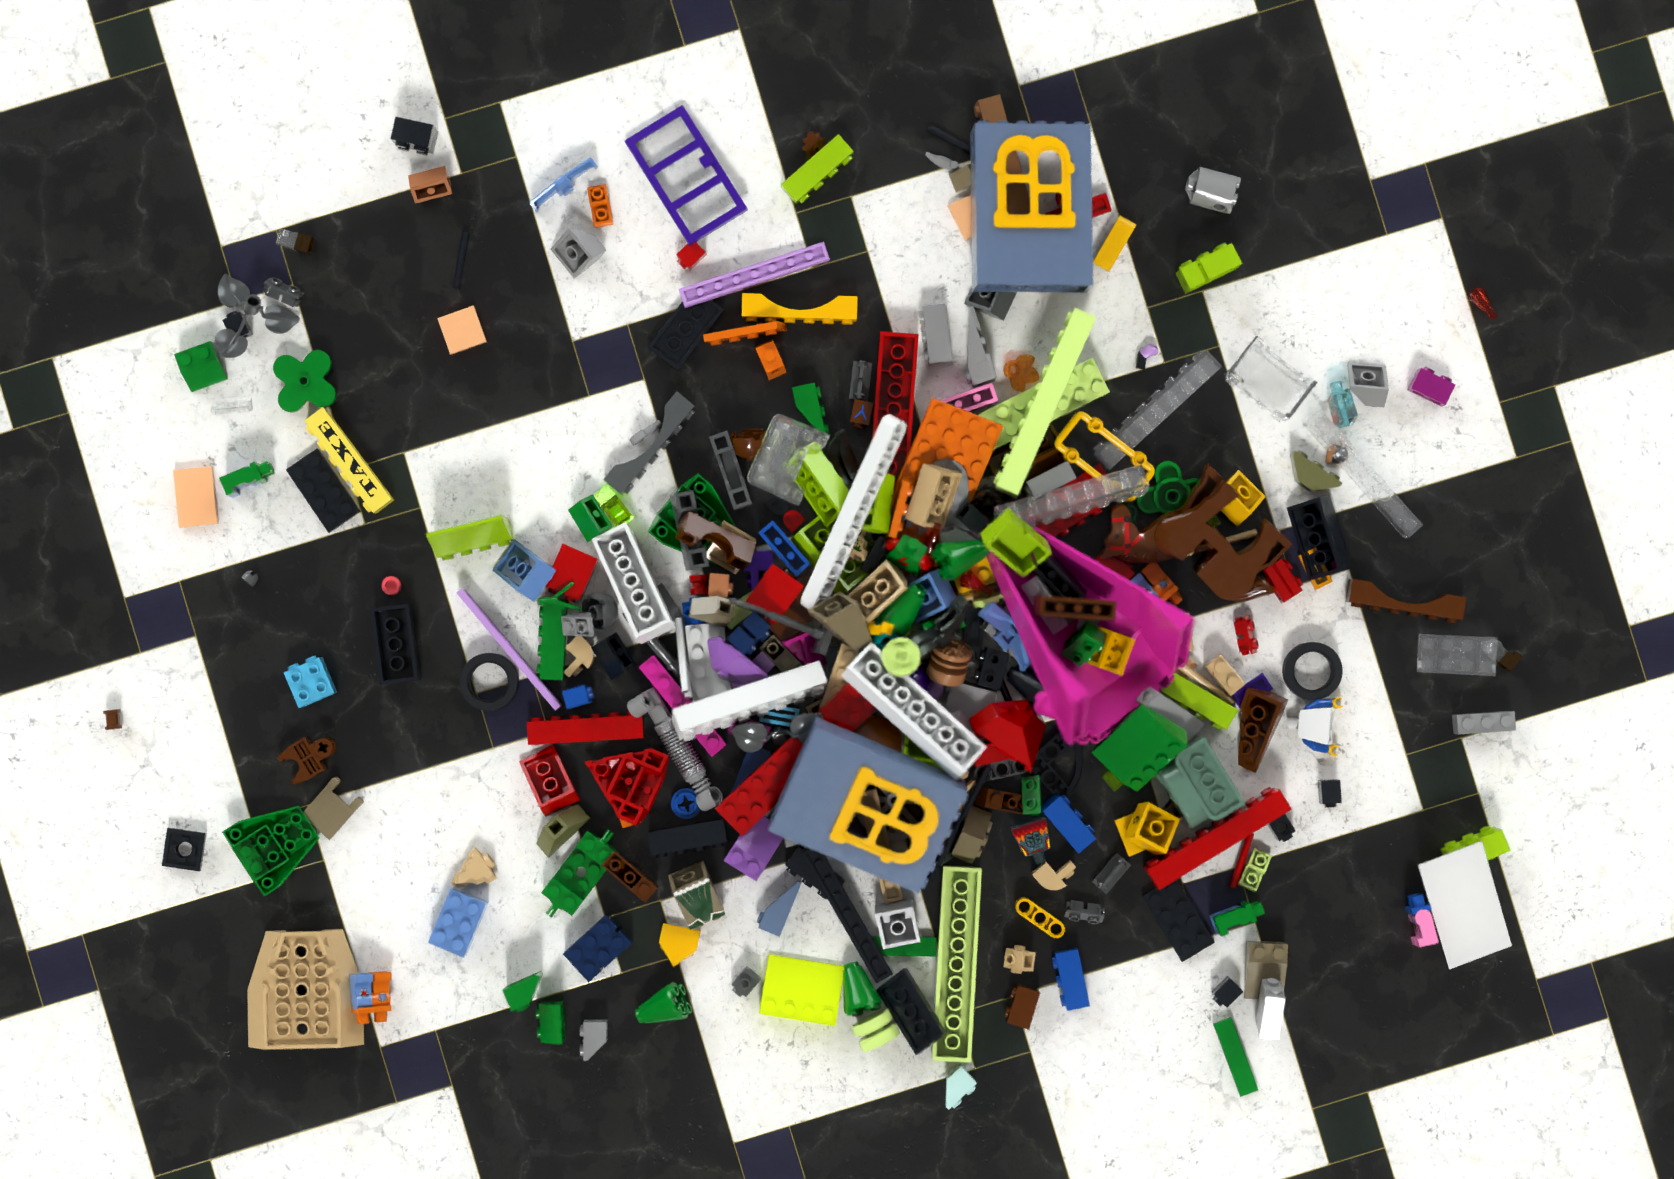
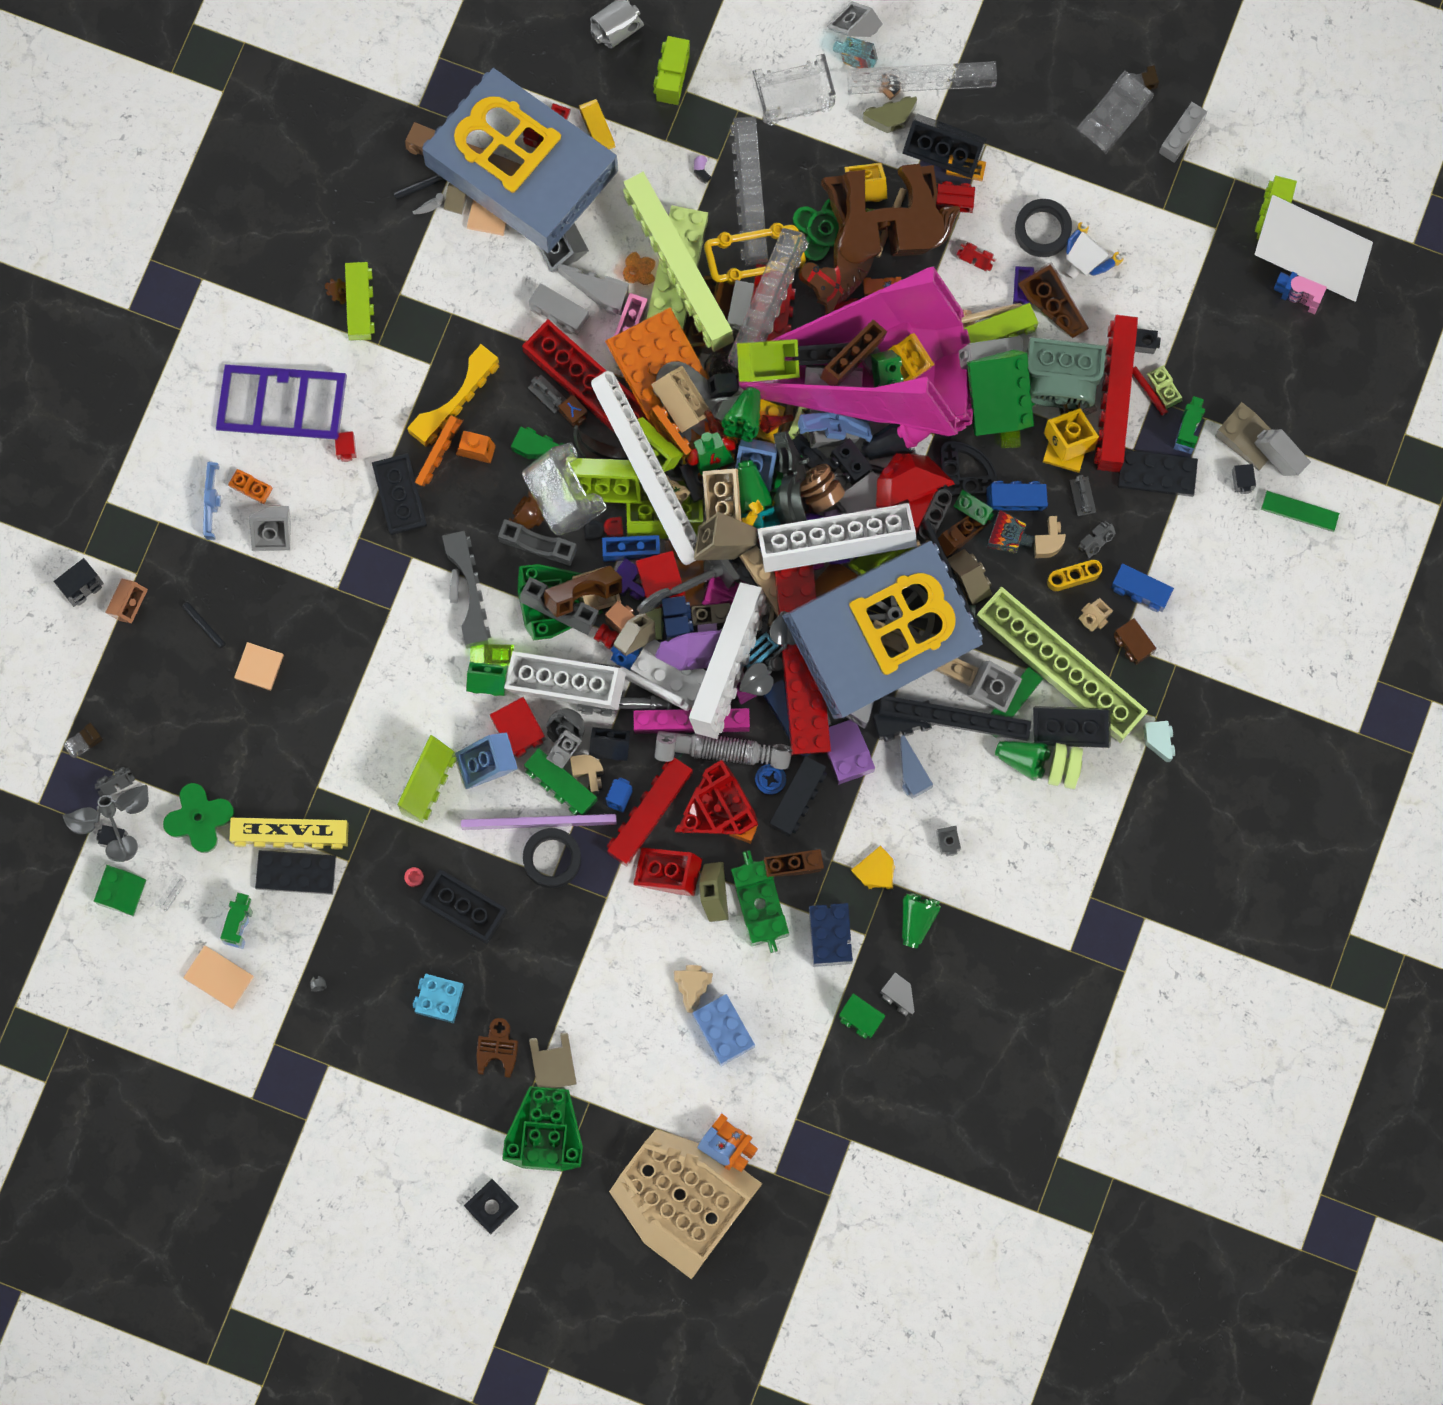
camera: 50 degrees left, 10 degrees down
reddish brown bush [103,709,122,730] -> none
green slope [502,970,543,1013] -> none
green plant [537,582,582,611] -> none
slope [668,860,725,930] -> none
lavender tile [679,242,830,308] -> none
neon yellow slope [759,954,844,1026] -> none
yellowish green tile [882,637,921,677] -> none
tan brick [1204,654,1246,696] -> none
black brick [1318,779,1342,807] -> none
reddish brown arch [1346,579,1467,623] -> none

